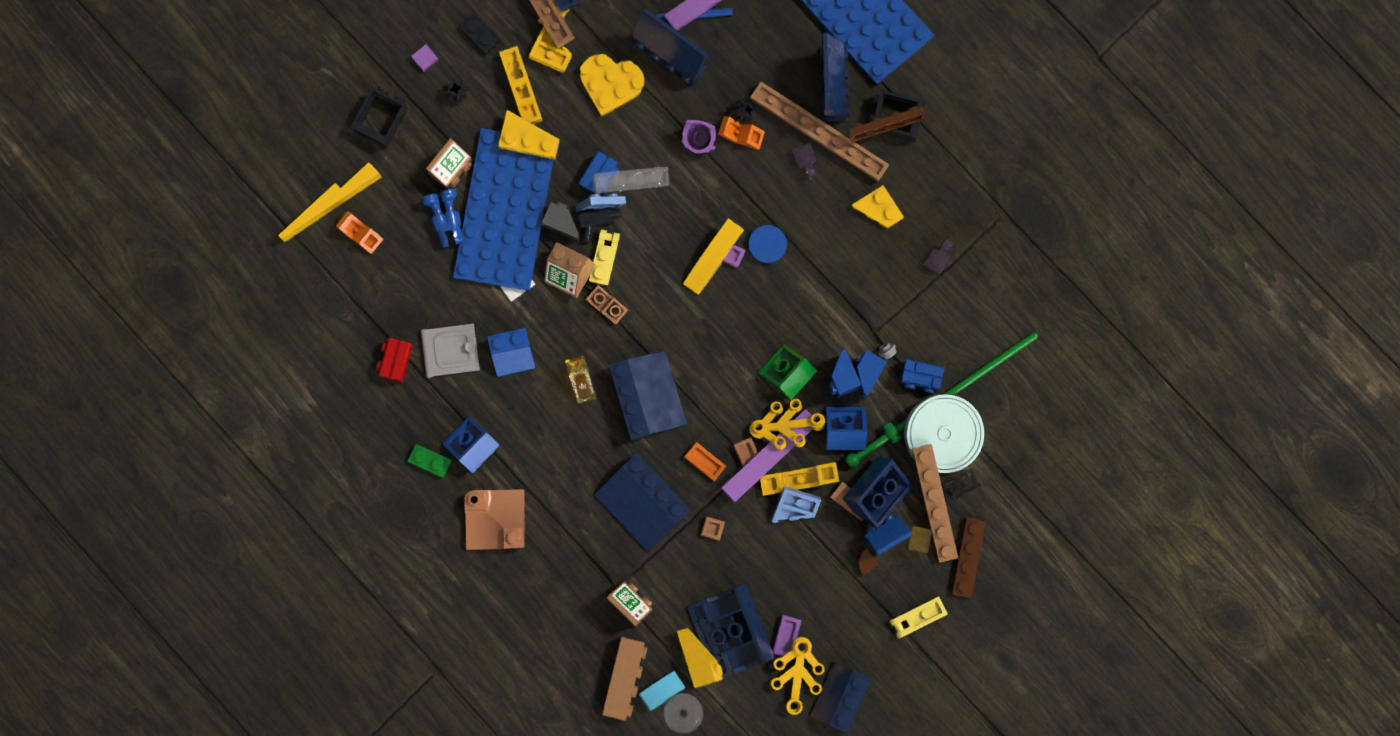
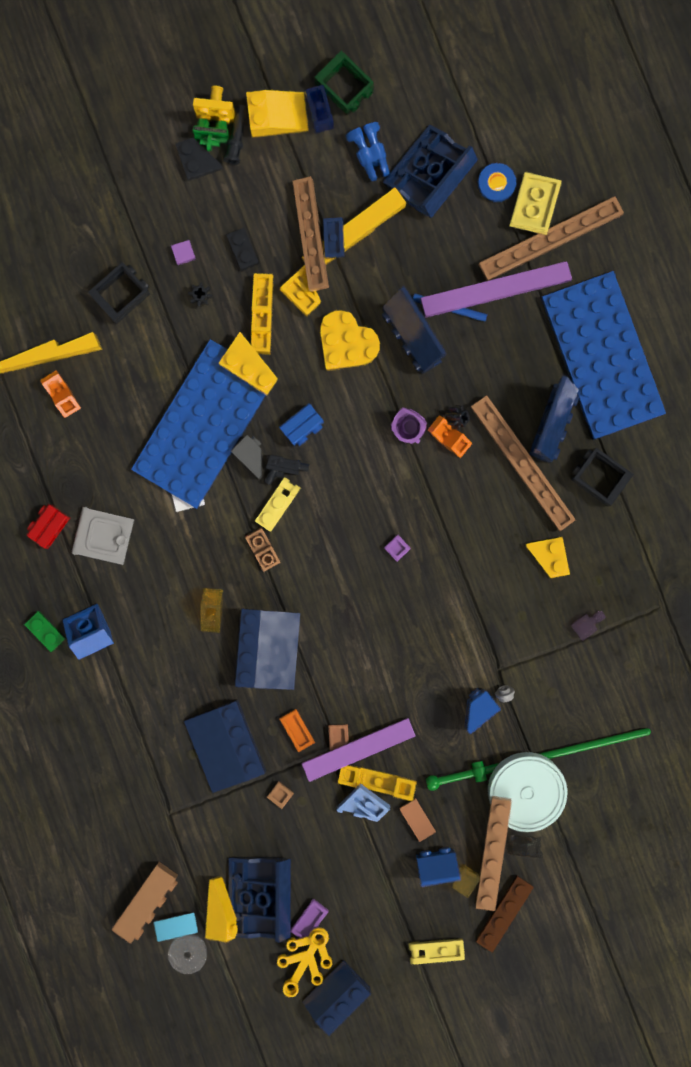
camera: 20 degrees right, 5 degrees up
blue piece [421,189,462,247] -> none
slope [426,139,472,190] -> none
nougat slope [465,489,525,550] -> none
blue slope [487,328,535,377] -> none
medium nougat slope [544,242,595,298] -> none
medium blue wing [575,194,626,213] -> none
clear plate [592,167,669,193] -> none
slope [607,581,653,626] -> none
yellow slope [683,219,744,295] -> none
blue tile [749,225,787,264] -> none
yellow plant [750,399,826,450] -> none
green slope [758,344,817,400] -> none
clear purple plate [792,144,817,179] -> none
blue slope [826,407,867,450] -> none
blue slope [828,349,861,398] -> none
dark blue slope [842,456,913,528] -> none
reddish brown plate [849,106,925,142] -> none
reddish brown tile [859,548,878,576] -> none
blue brick [900,359,944,394] -> none

